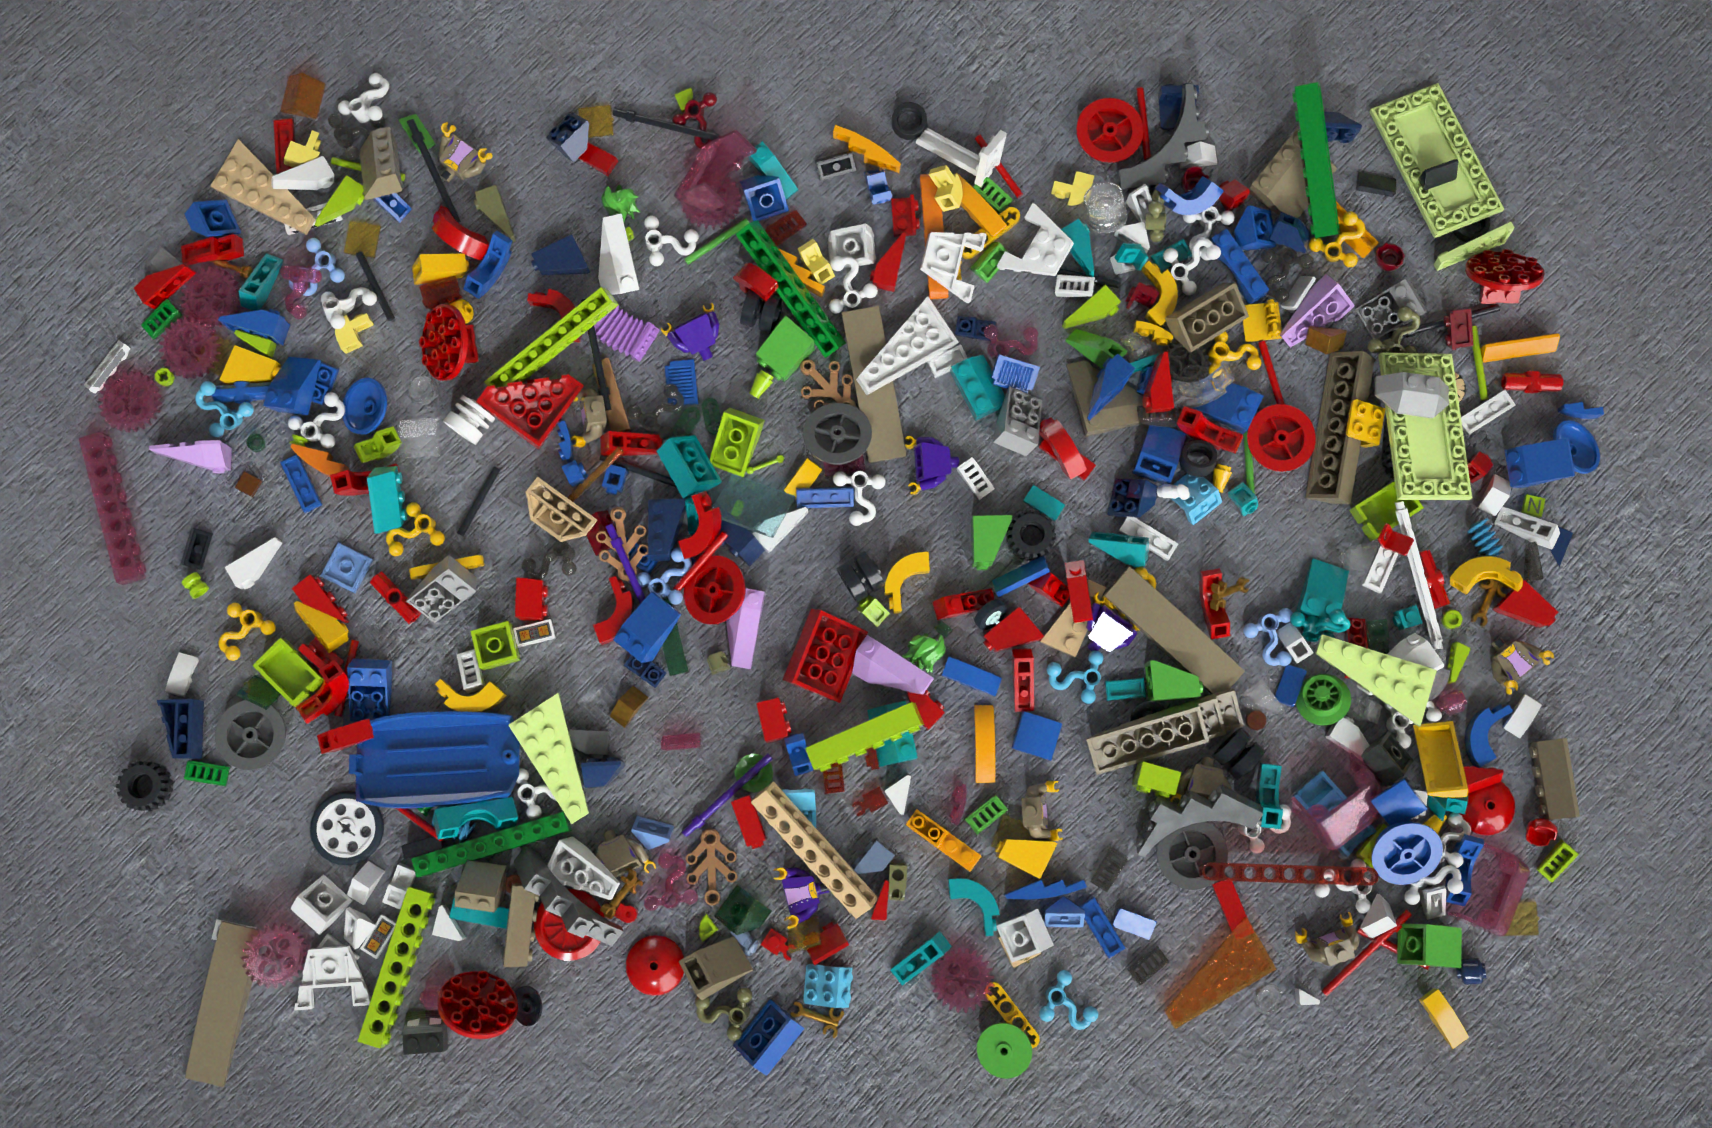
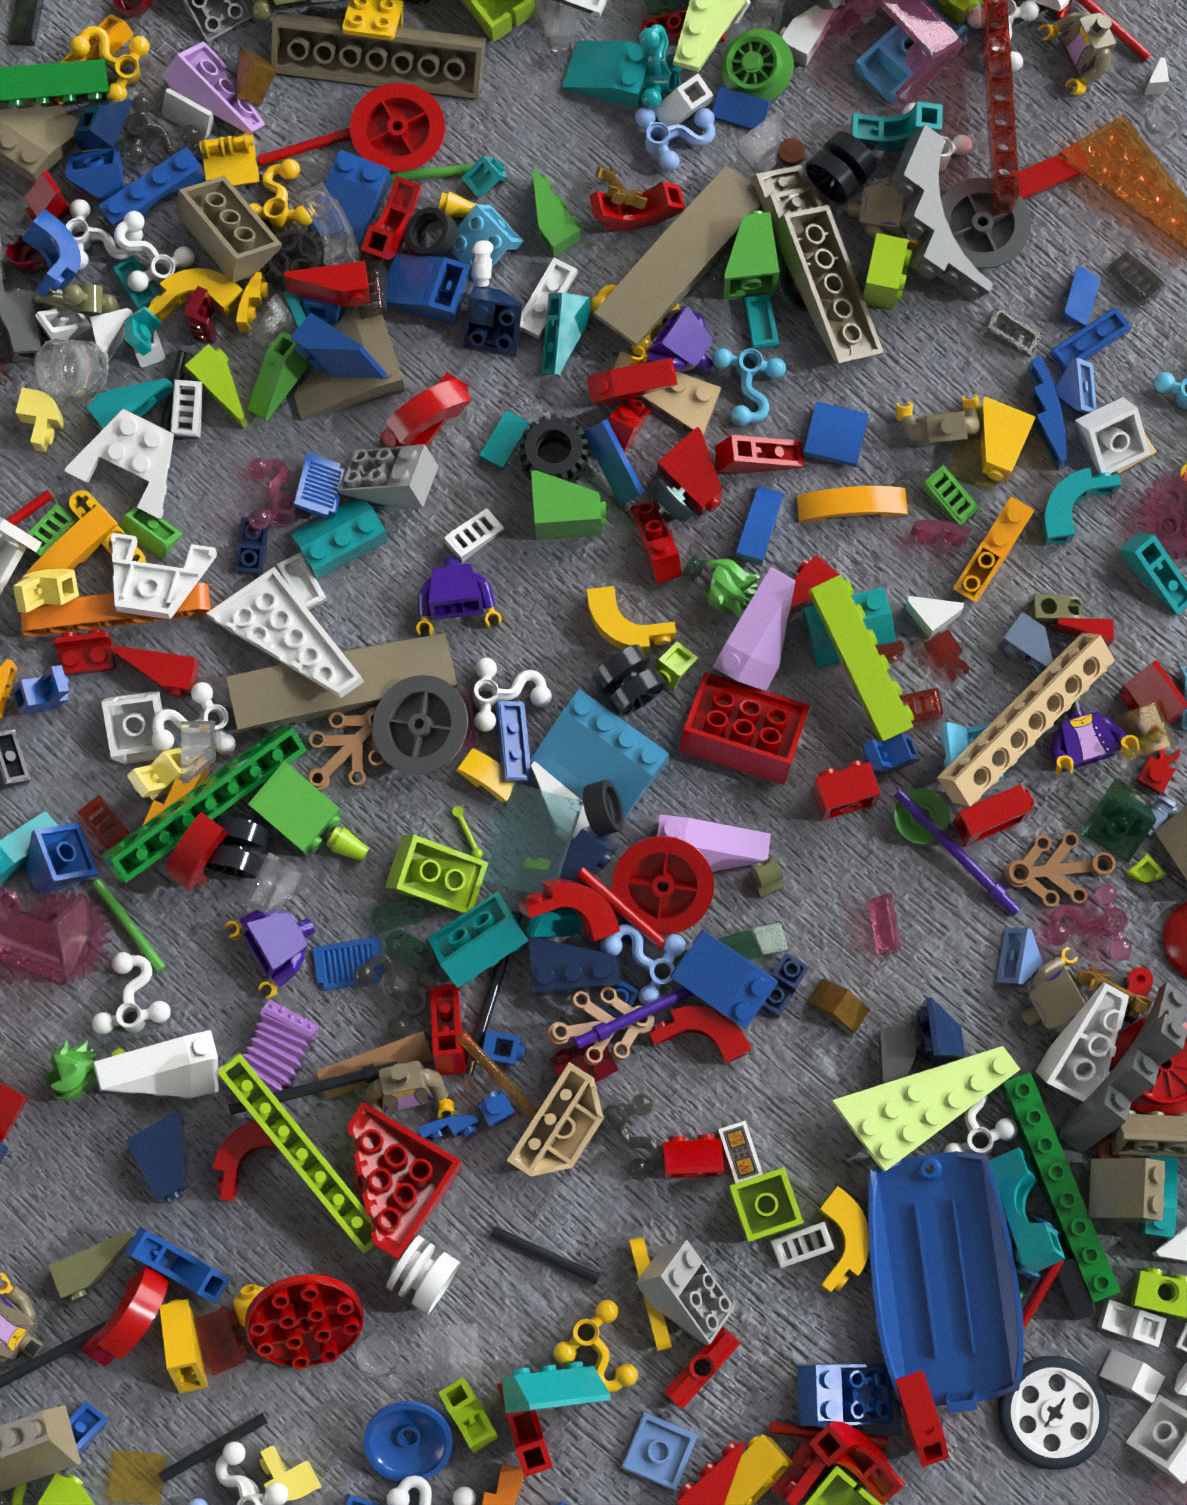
camera: 90 degrees left, 5 degrees down
none -> clear slope [181,721,221,783]
none -> clear slope [245,852,308,914]
none -> dark azure slope [530,689,669,820]
none -> bright green slope [532,168,582,257]
none -> black tyre [583,780,624,836]

